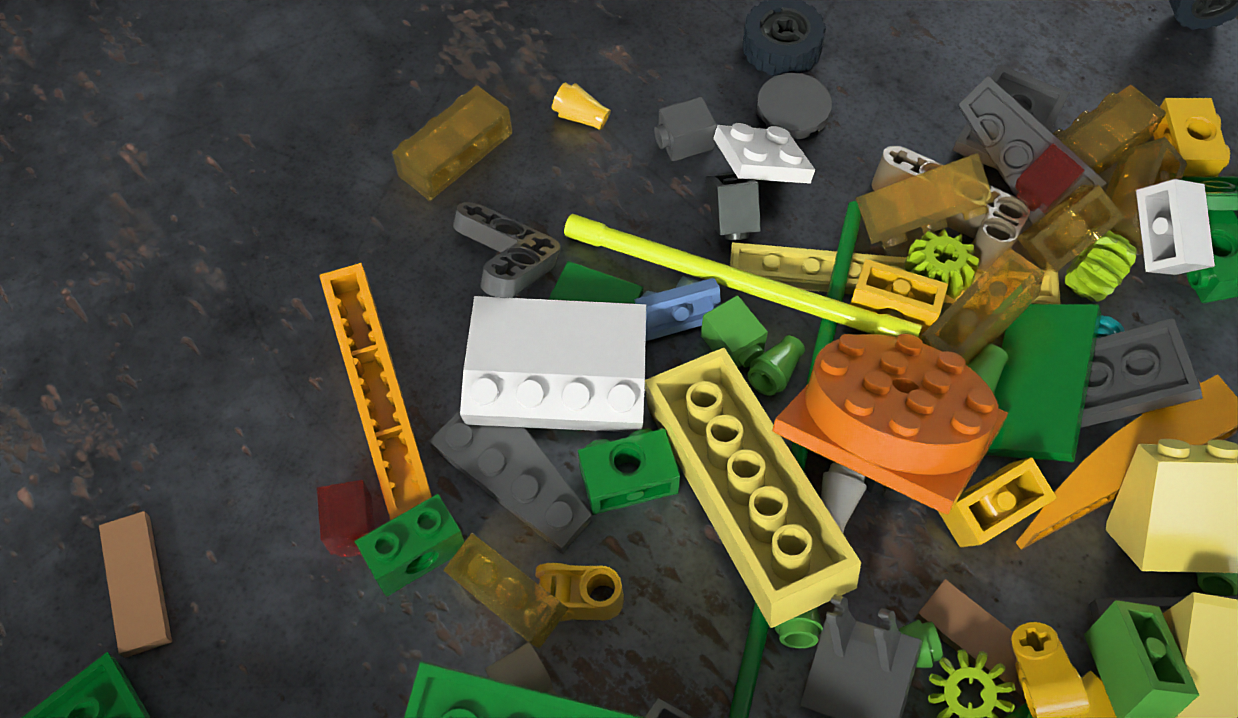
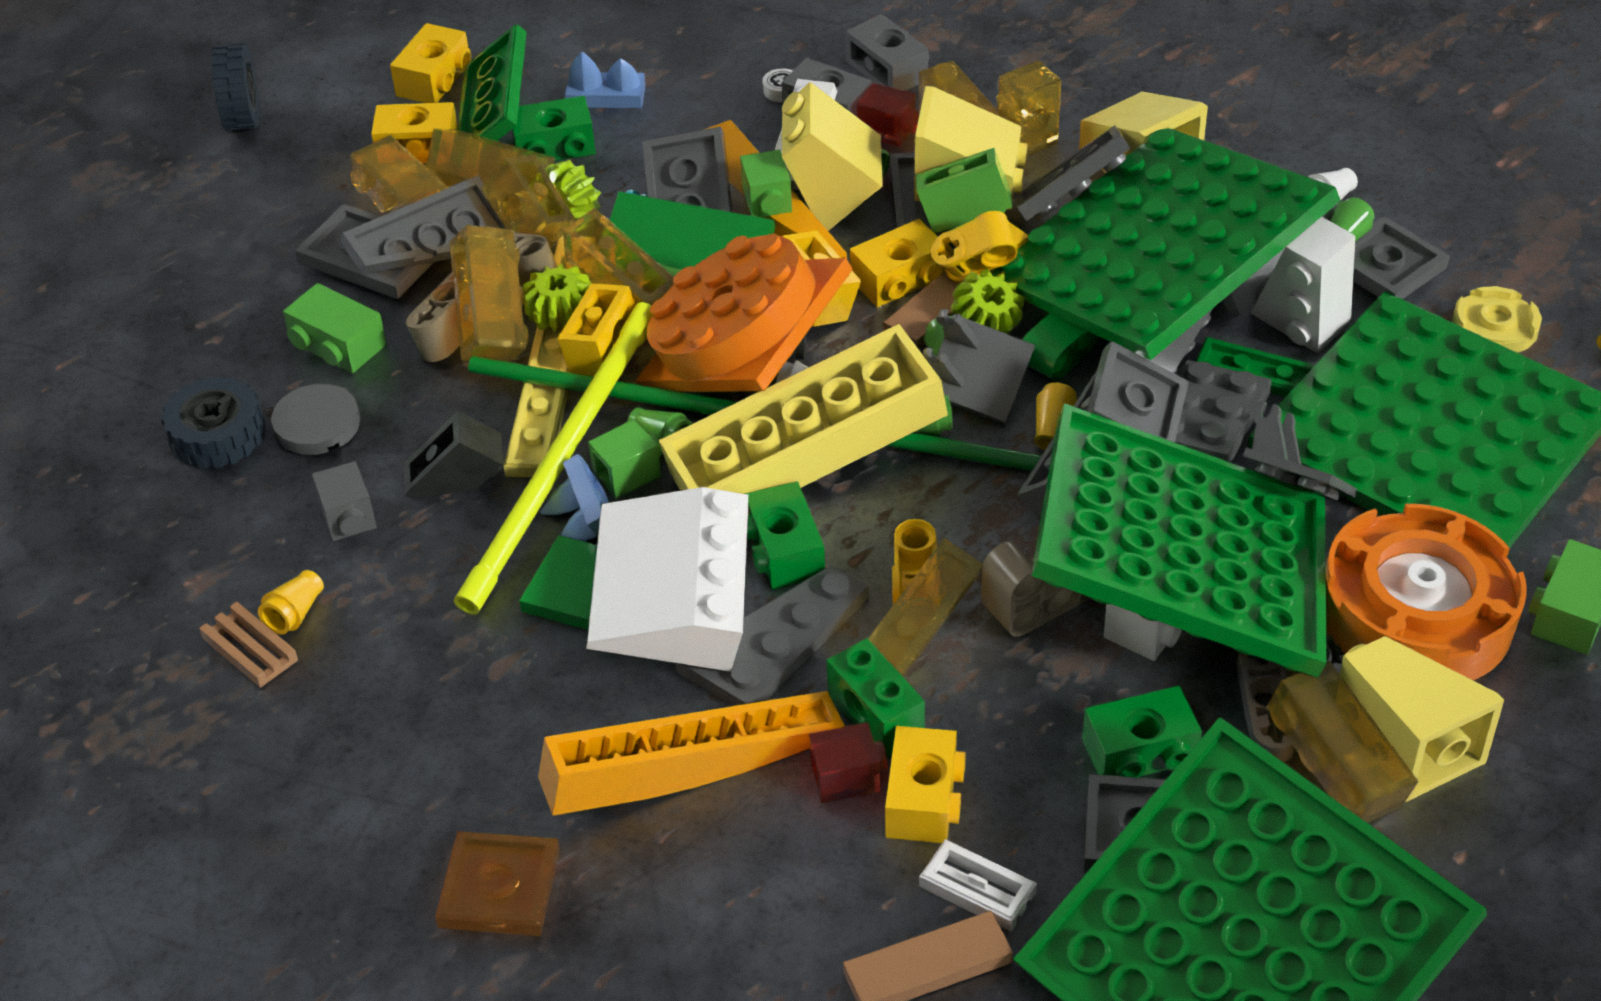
camera: 90 degrees left, 15 degrees down
clear yellow brick [392,85,512,201] -> none
dark grey beam [453,202,561,298] -> none
white plate [713,123,815,183] -> none
clear red brick [1015,143,1085,214] -> none
white brick [1136,179,1215,275] -> none
none -> medium nougat tile [199,602,298,688]
none -> bright green brick [283,283,387,373]
none -> clear orange tile [435,831,560,936]
none -> bright green brick [740,149,792,217]
none -> yellow brick [850,219,945,308]
none -> yellow brick [885,726,966,843]
none -> white tile [919,839,1037,932]

